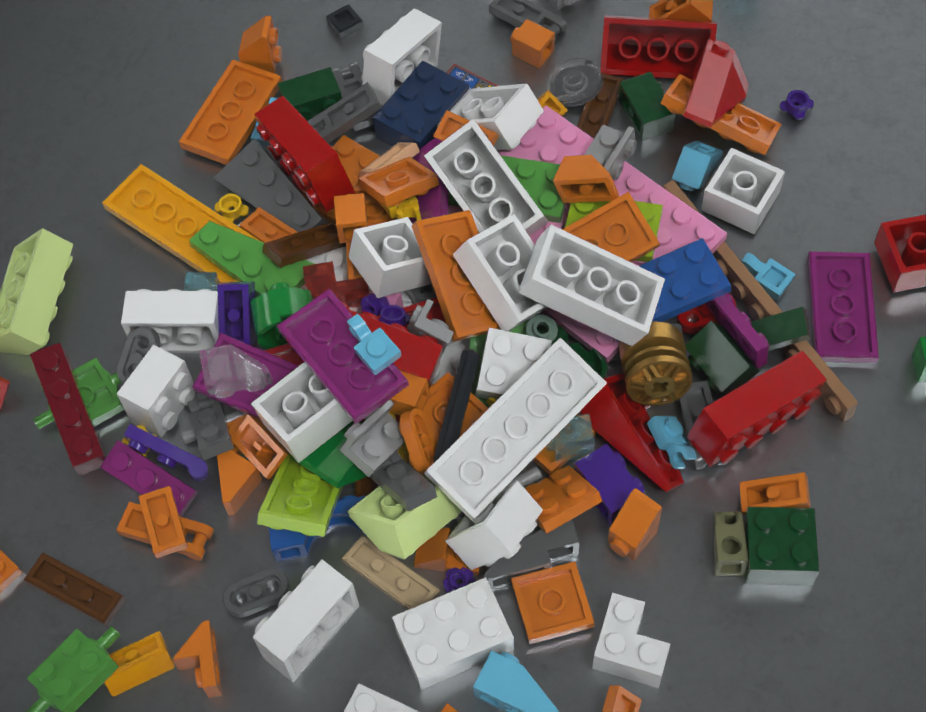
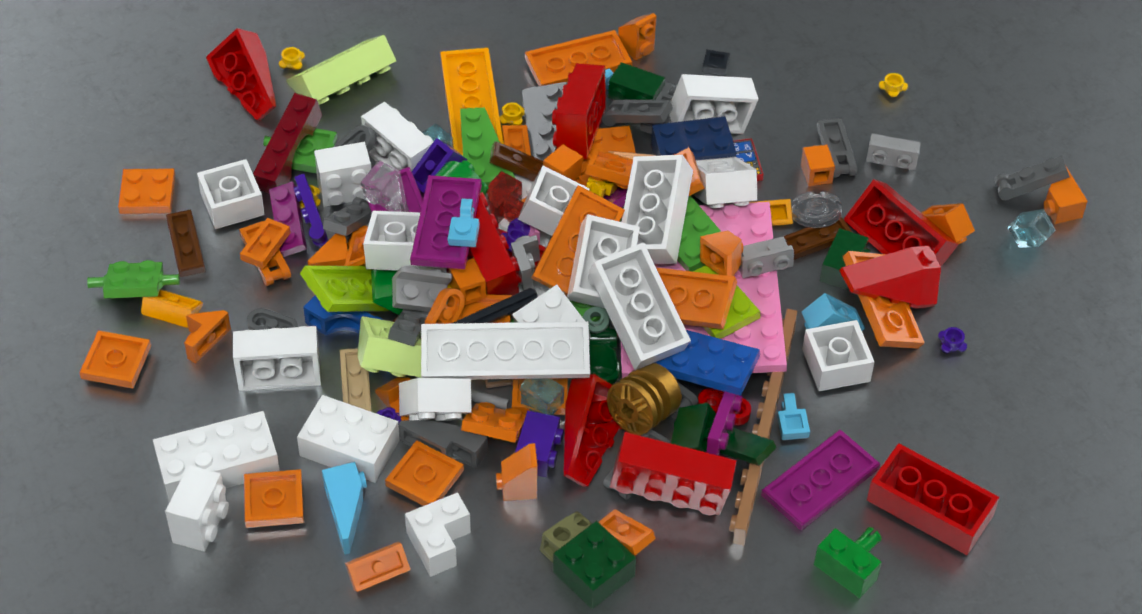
camera: 40 degrees right, 10 degrees down
medium azure plate [647,416,697,469] -> none
none -> white brick [197,159,265,229]

